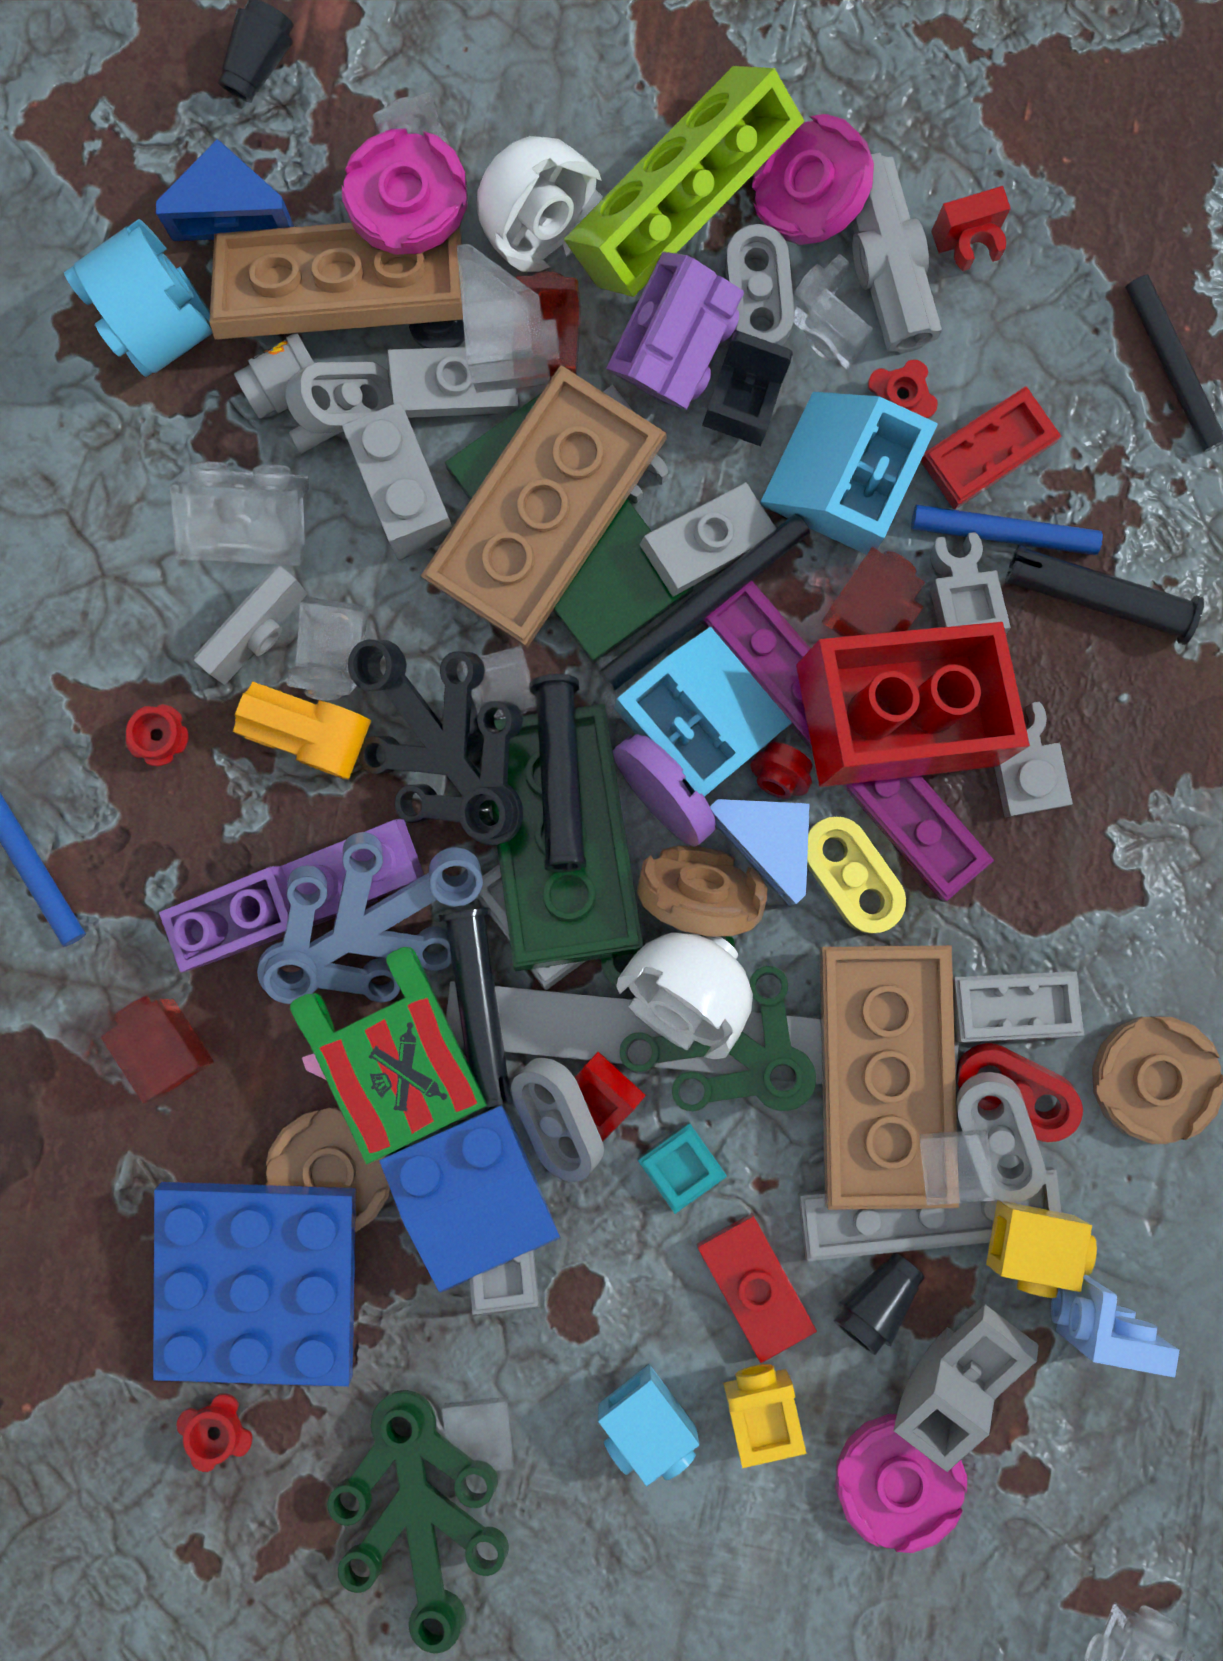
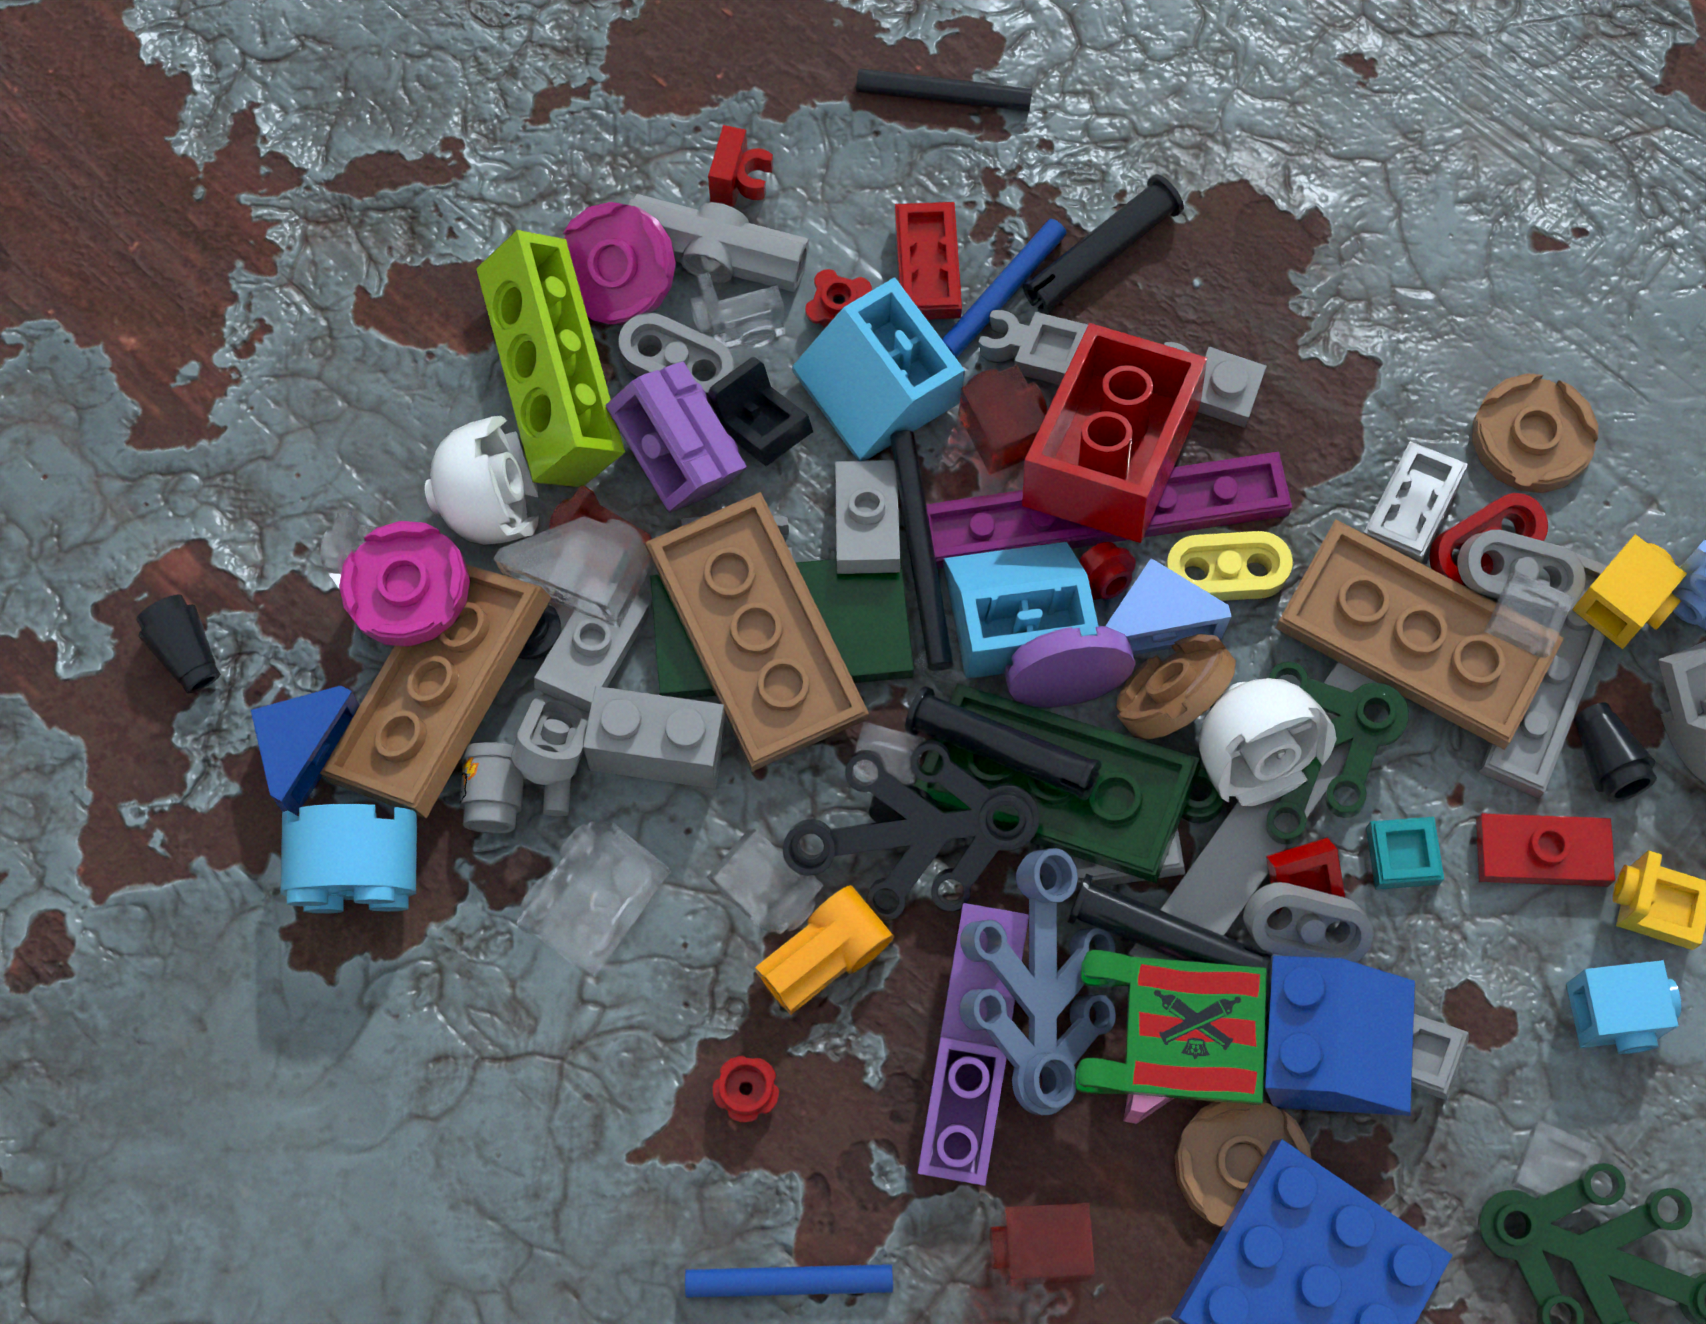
camera: 60 degrees left, 15 degrees down
light grey plate [194,565,308,685] -> none

